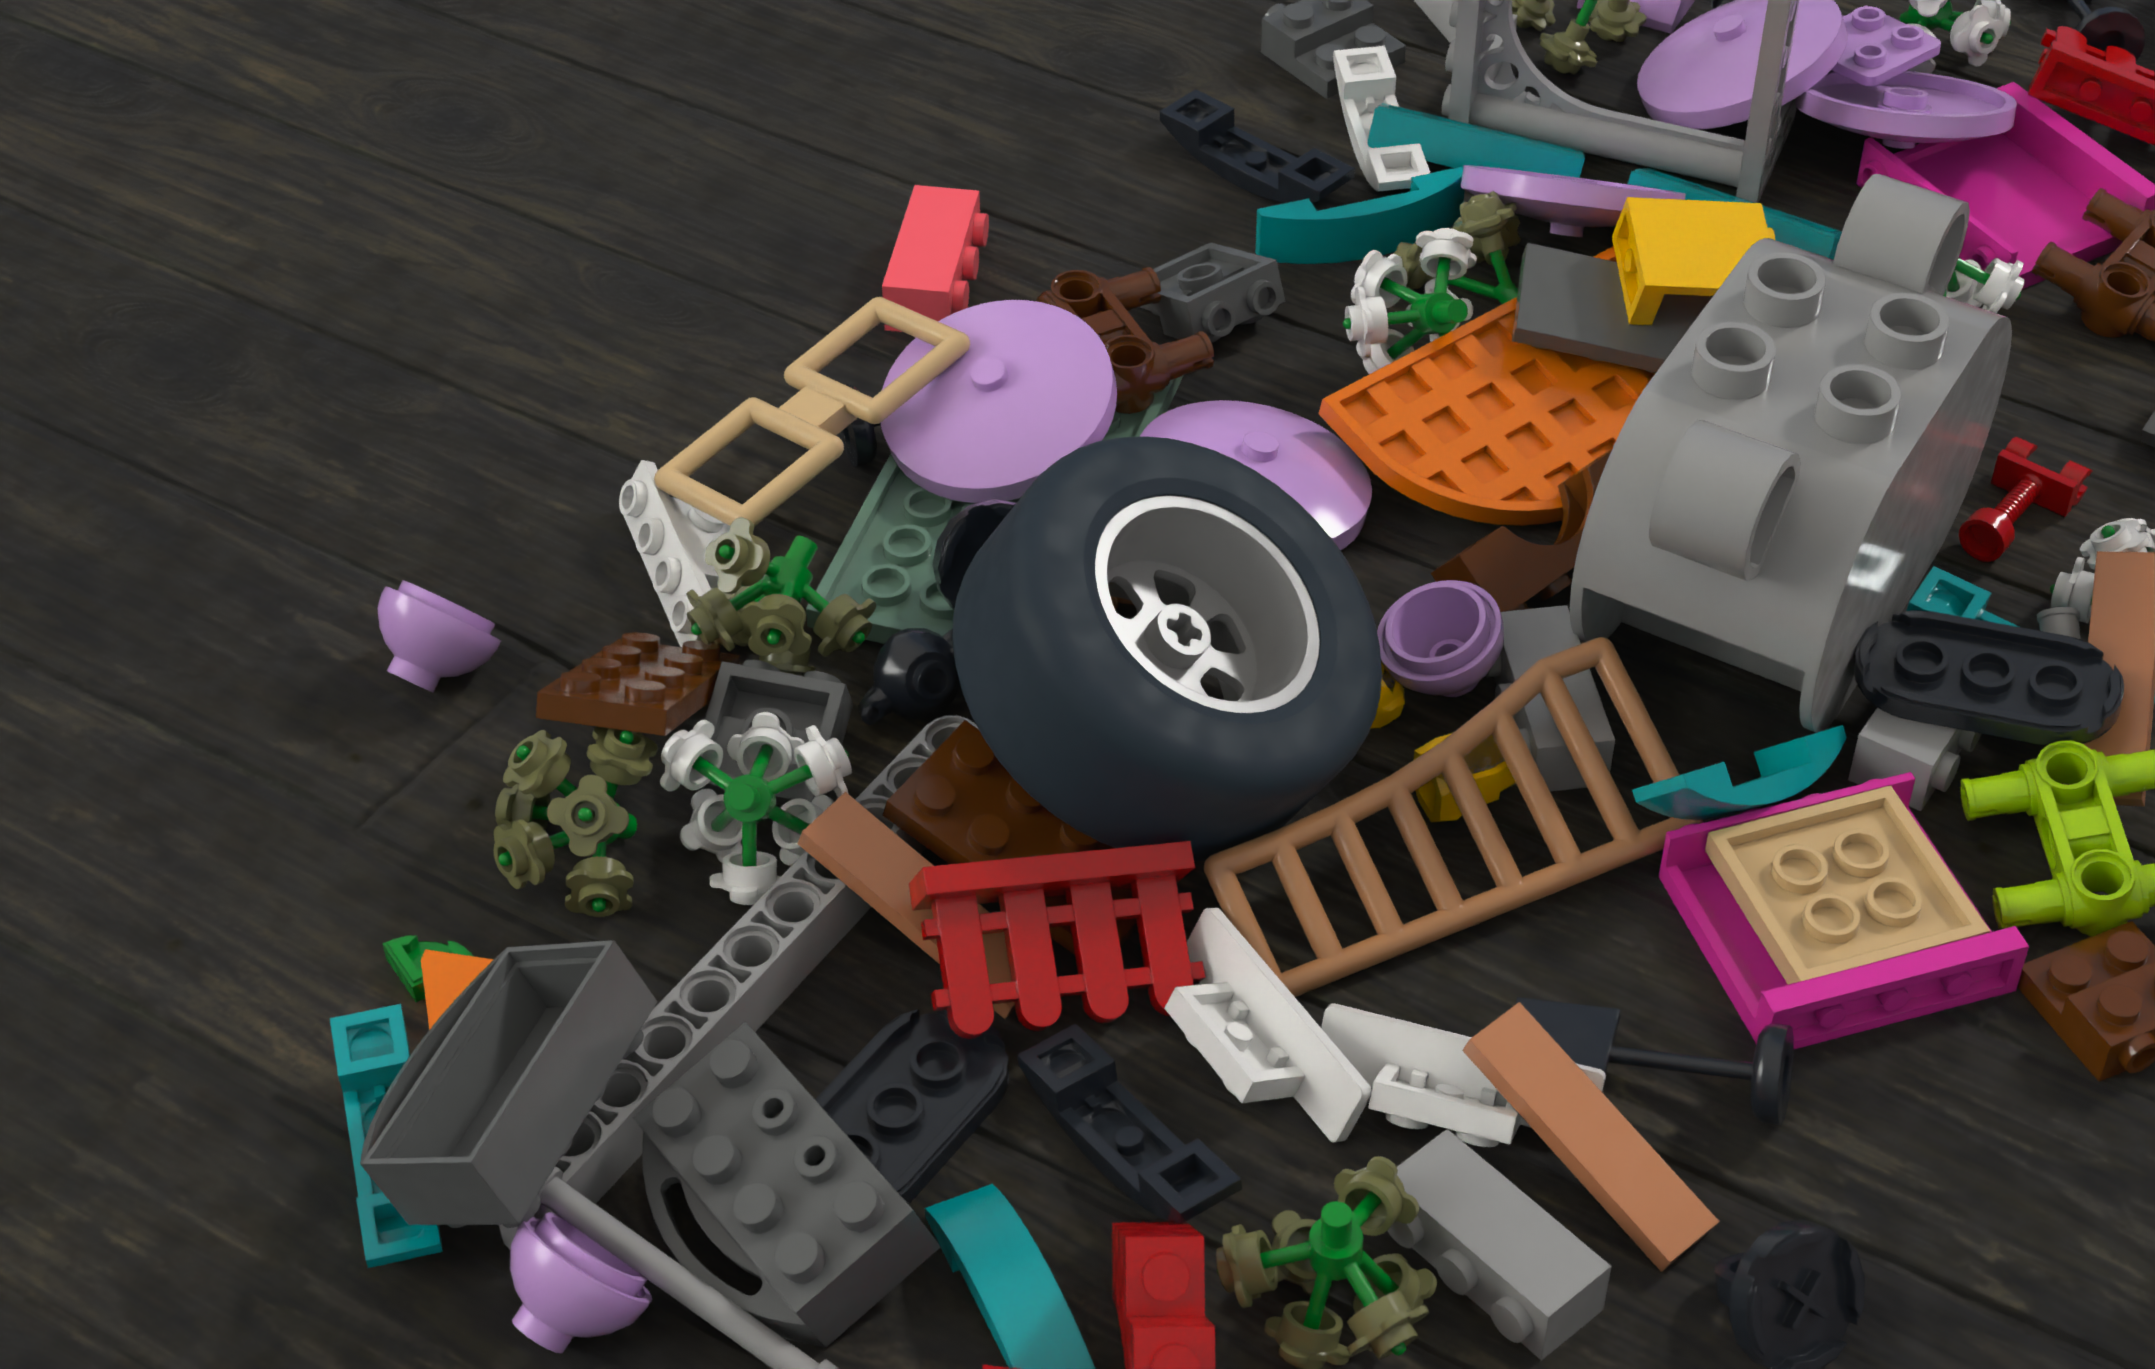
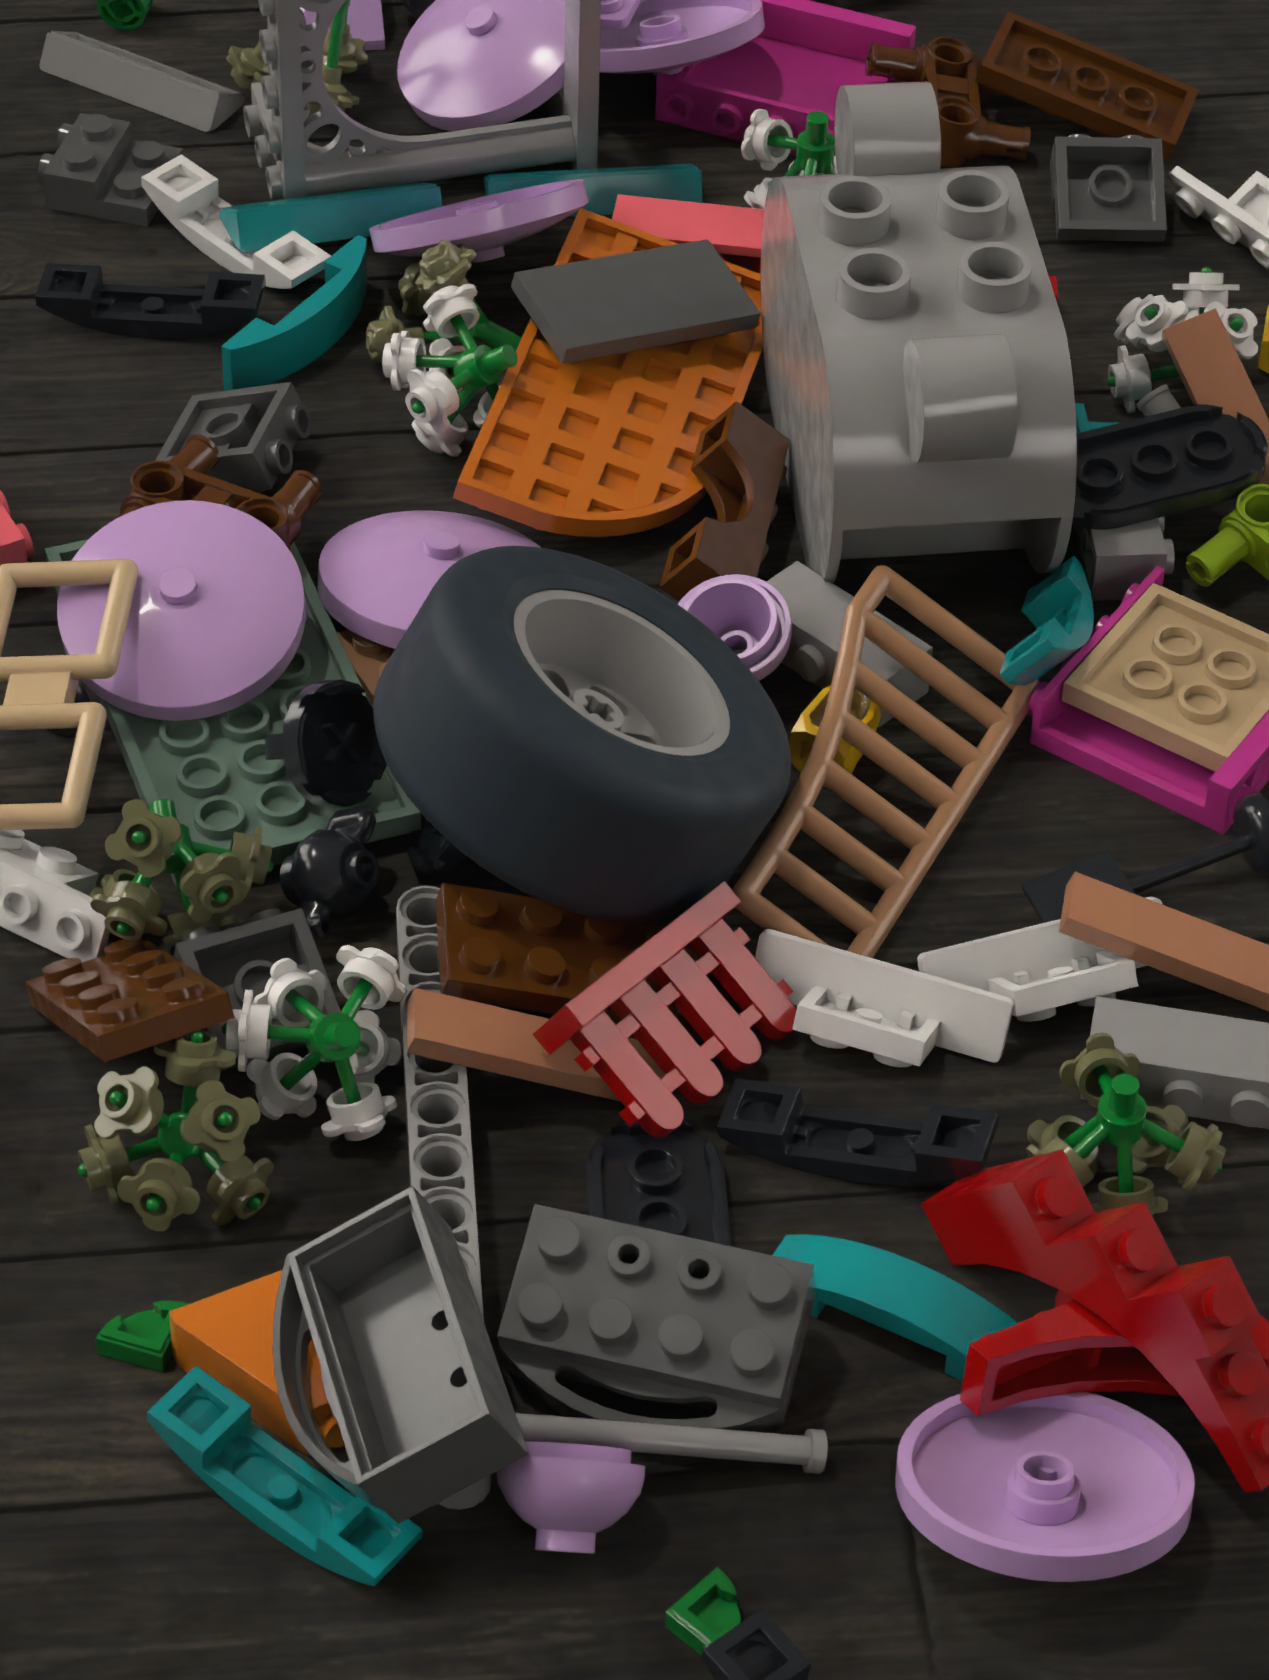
camera: 40 degrees left, 0 degrees up
yellow panel [1612,197,1775,325] -> none

